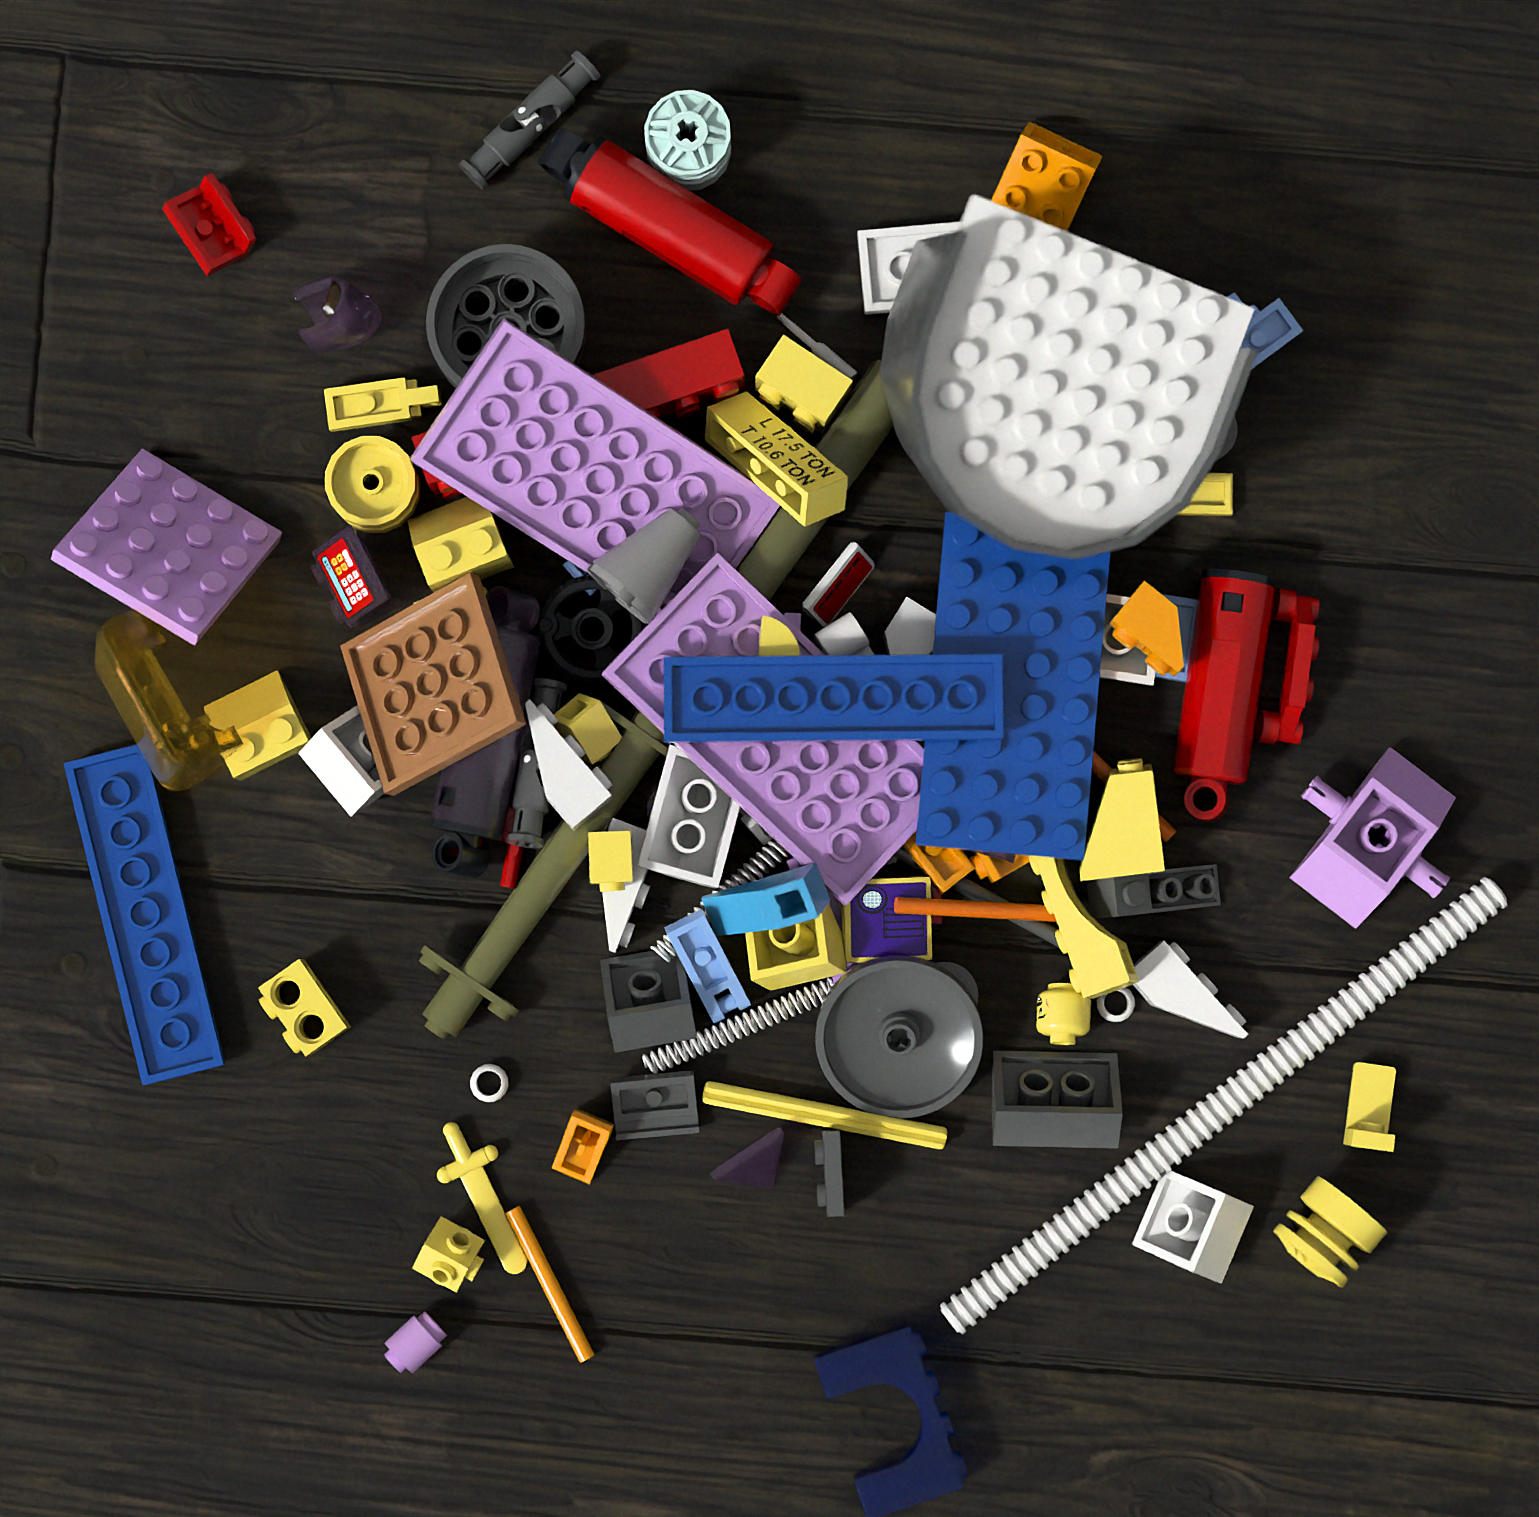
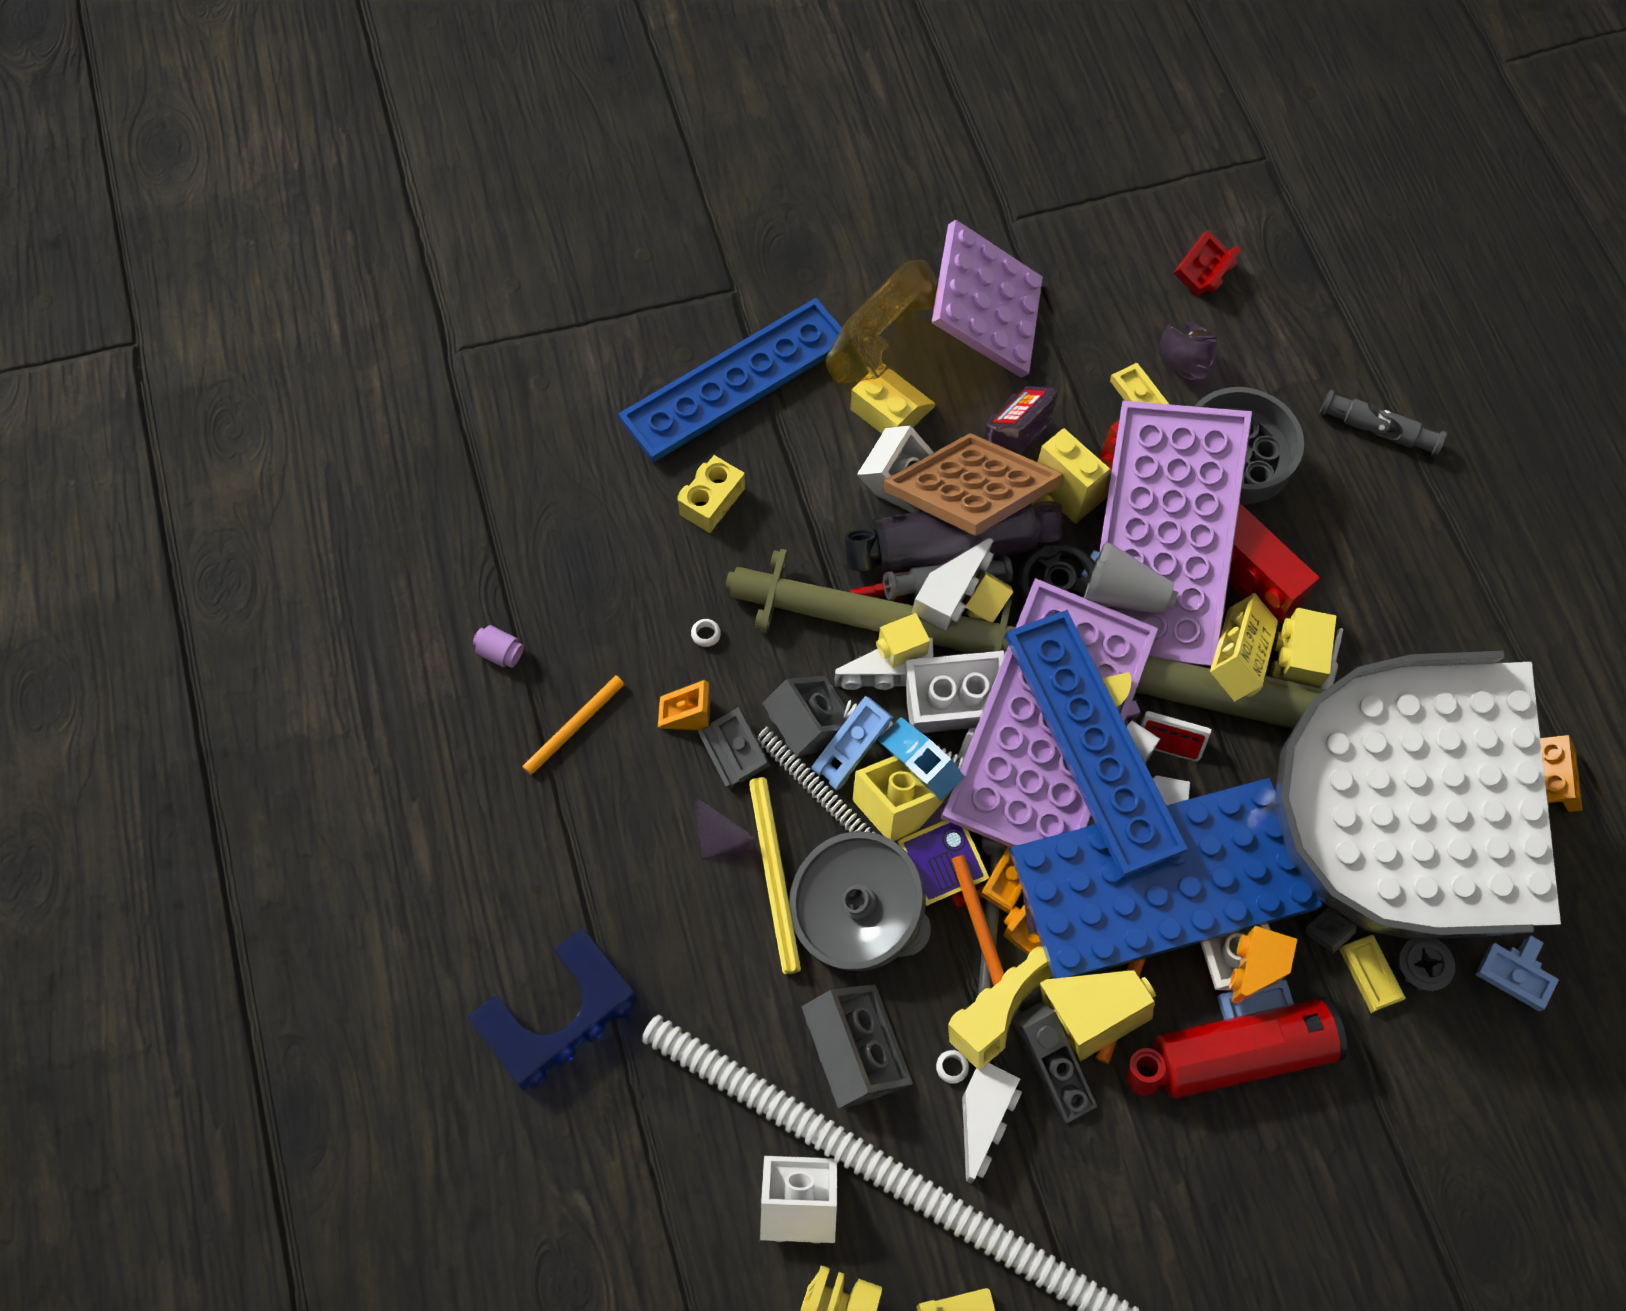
camera: 70 degrees right, 20 degrees down
light yellow wheel [325,436,420,533] -> none
light yellow brick [412,1216,485,1292] -> none
light yellow sword [437,1122,527,1274] -> none
red piece [537,127,802,316] -> none
light aqua wheel [644,90,731,191] -> none
dark grey plate [814,1129,844,1217] -> none
light yellow head [1036,983,1091,1045] -> none
red plate [1255,588,1319,745] -> none
lavender slope [1289,747,1456,928] -> none

